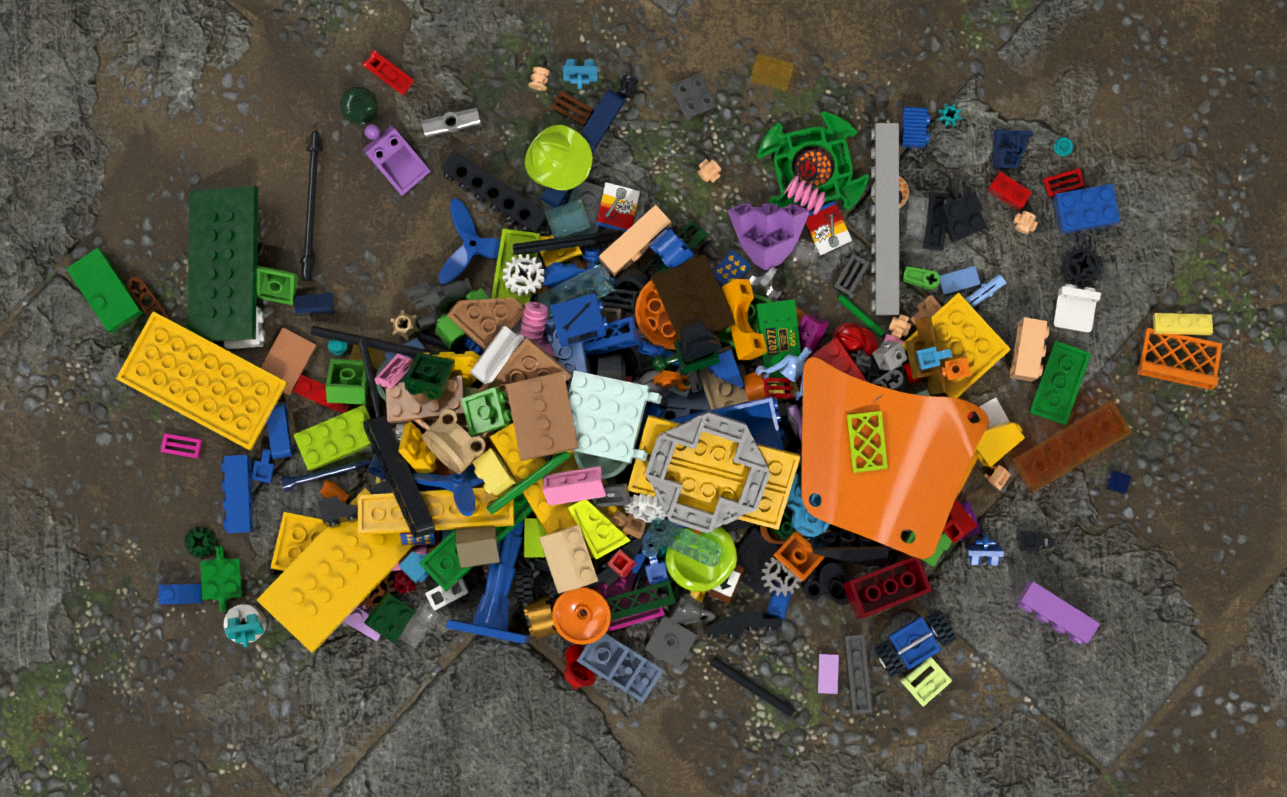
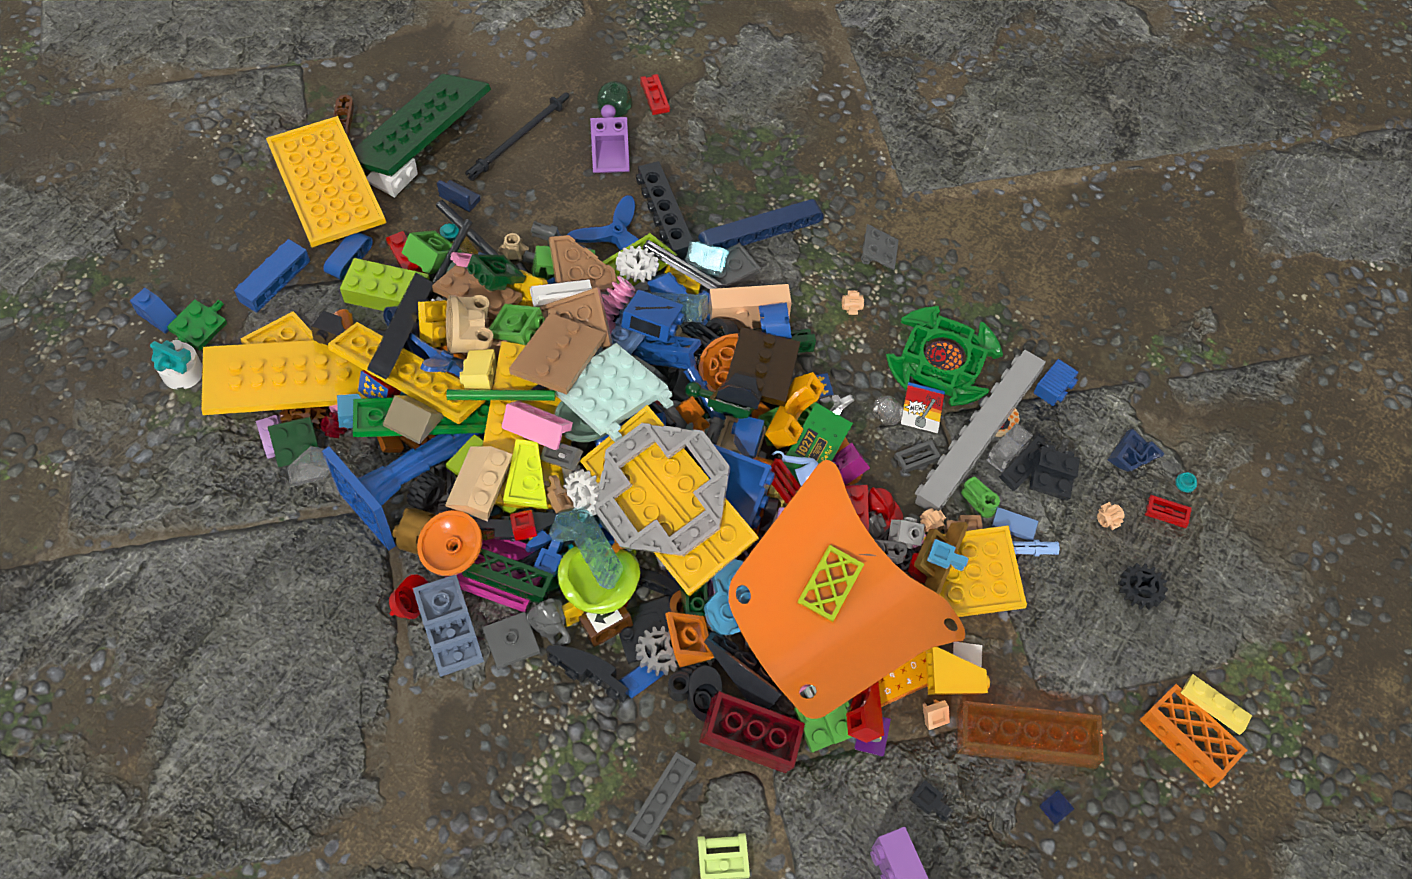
camera: 25 degrees right, 25 degrees down
green brick [66,248,144,334] -> none
dark pink tile [160,433,203,459] -> none
dark green gear [184,527,215,557] -> none
blue plate [251,449,275,483] -> none
bright green slope [257,266,299,305] -> none
nougat tile [261,327,317,396] -> none
dark blue piece [281,458,372,492] -> none
light grey piece [421,108,481,137] -> none
white brick [425,577,470,611] -> none
lime piece [525,125,592,190] -> none
light nougat bush [528,67,550,91] -> none
reddish brown tile [551,91,593,126] -> none
dark azure hips [563,59,598,89] -> none
sticker [596,183,640,232] -> none
black bush [617,75,639,99] -> none
black piece [709,656,796,717] -> none
medium lavender brick [728,204,809,270] -> none
clear yellow plate [750,54,794,91] -> none
bright pink piece [784,175,827,215] -> none
lavender tile [818,654,839,694] -> none
green bar [837,294,886,337] -> none
plate [874,609,957,678] -> none
teal gear [938,104,961,127] -> none
orange brick [941,357,971,380] -> none
blue hips [966,534,1004,566] -> none
red brick [987,172,1032,212] -> none
light nougat brick [1009,317,1049,382] -> none
green plate [1029,341,1091,426] -> none
blue brick [1053,184,1120,235] -> none
white bracket [1053,284,1101,333] -> none

